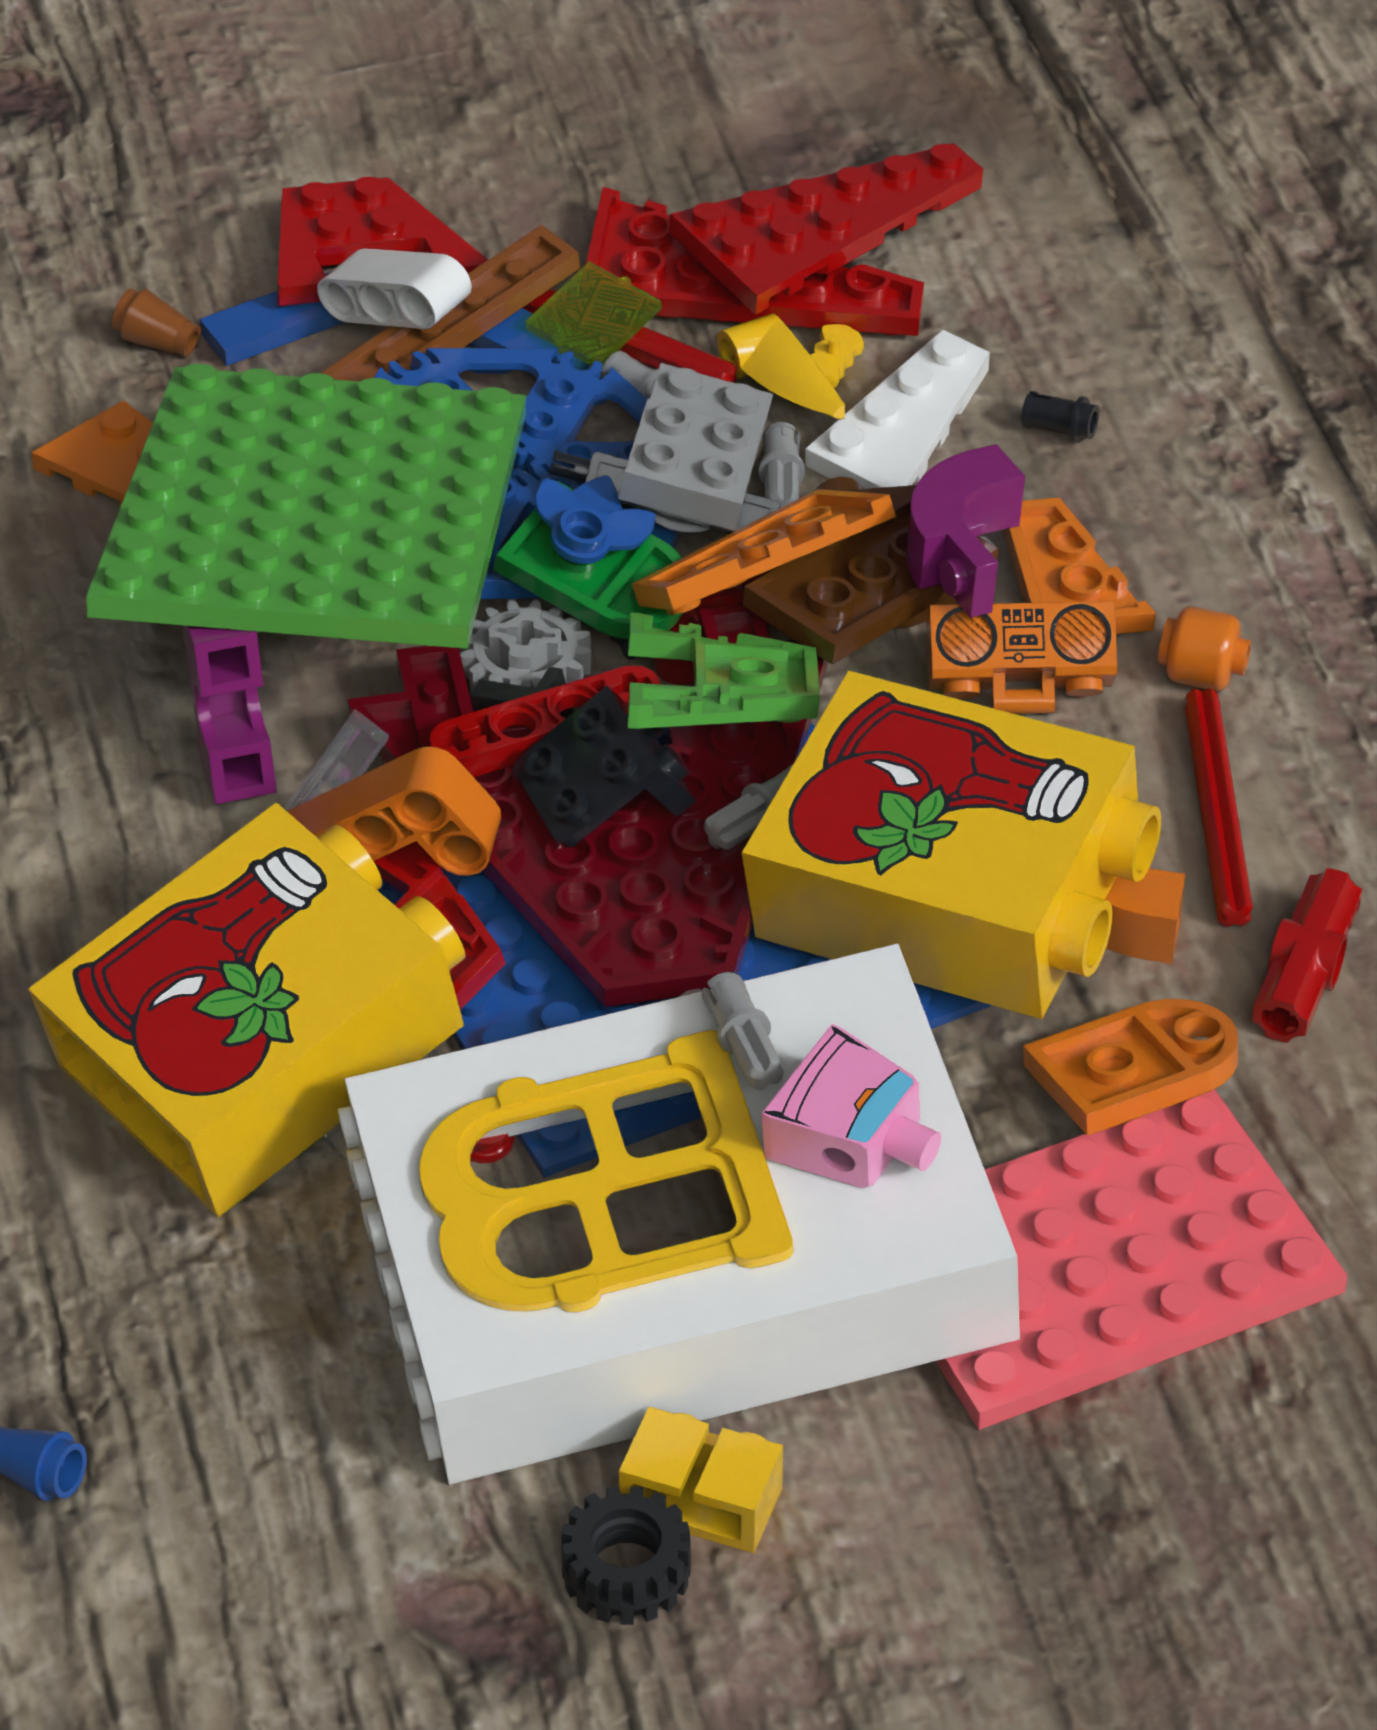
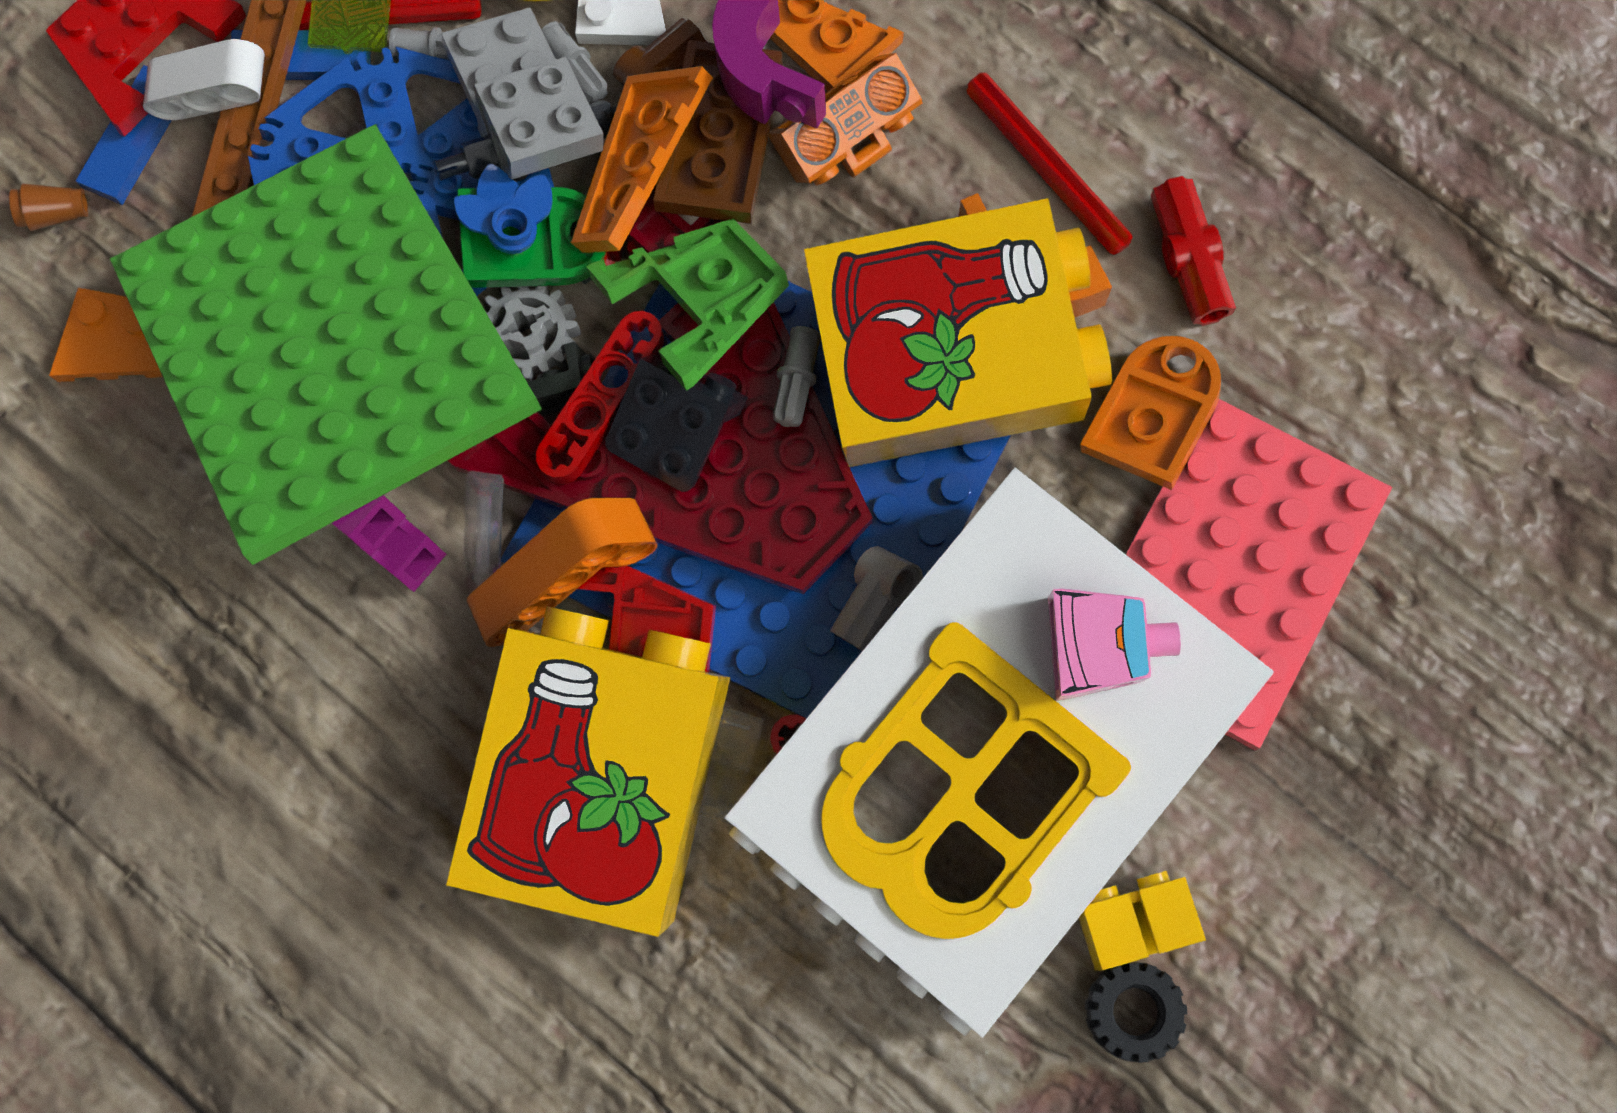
camera: 30 degrees left, 30 degrees up
light grey axle [702,972,784,1090] -> none
orange head [1158,606,1252,692] -> none

